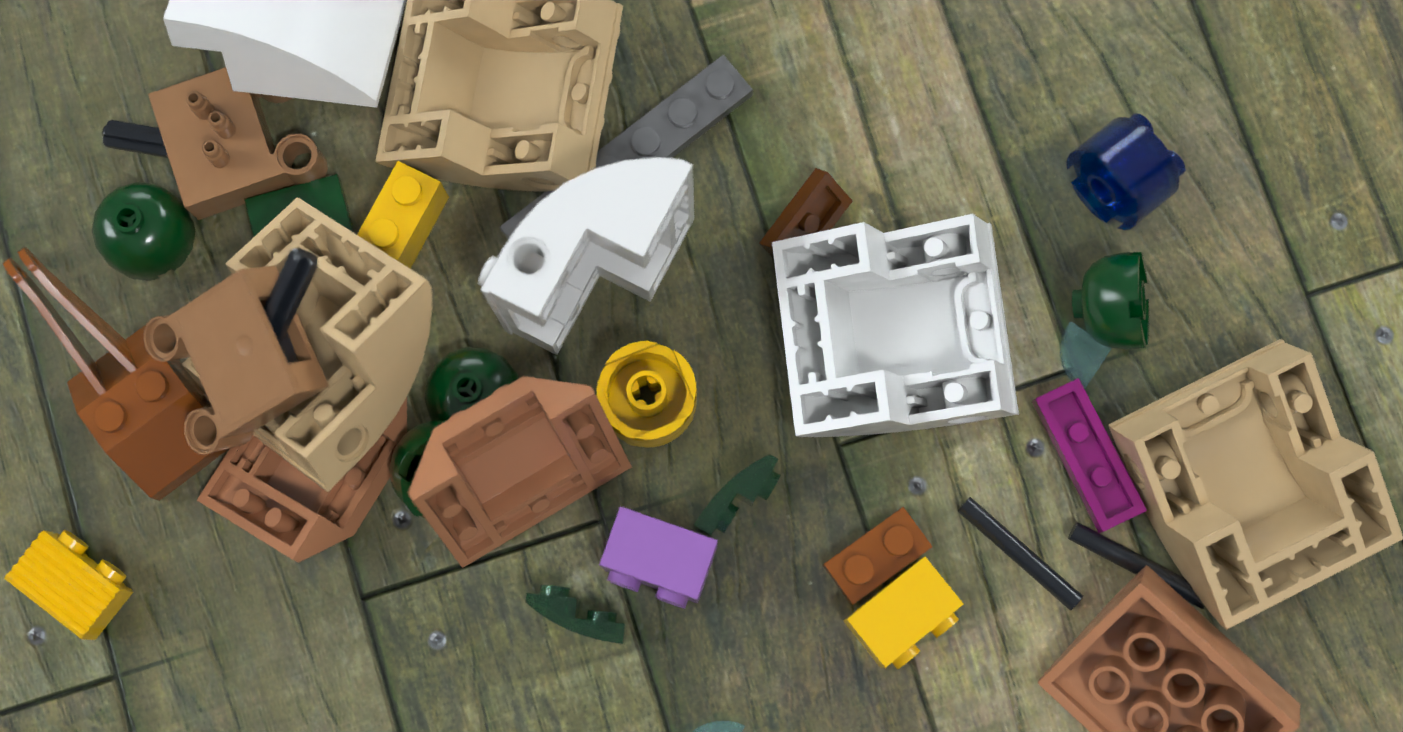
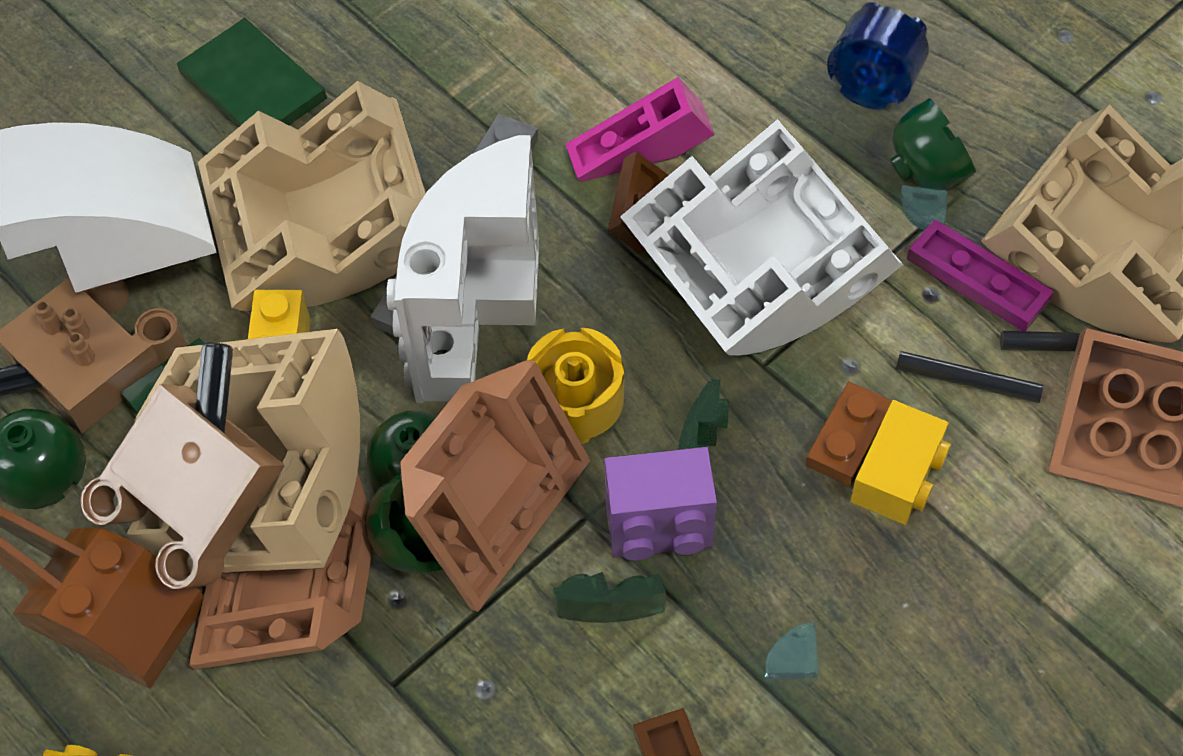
camera: 25 degrees left, 20 degrees down
none -> dark pink slope [566,77,715,182]

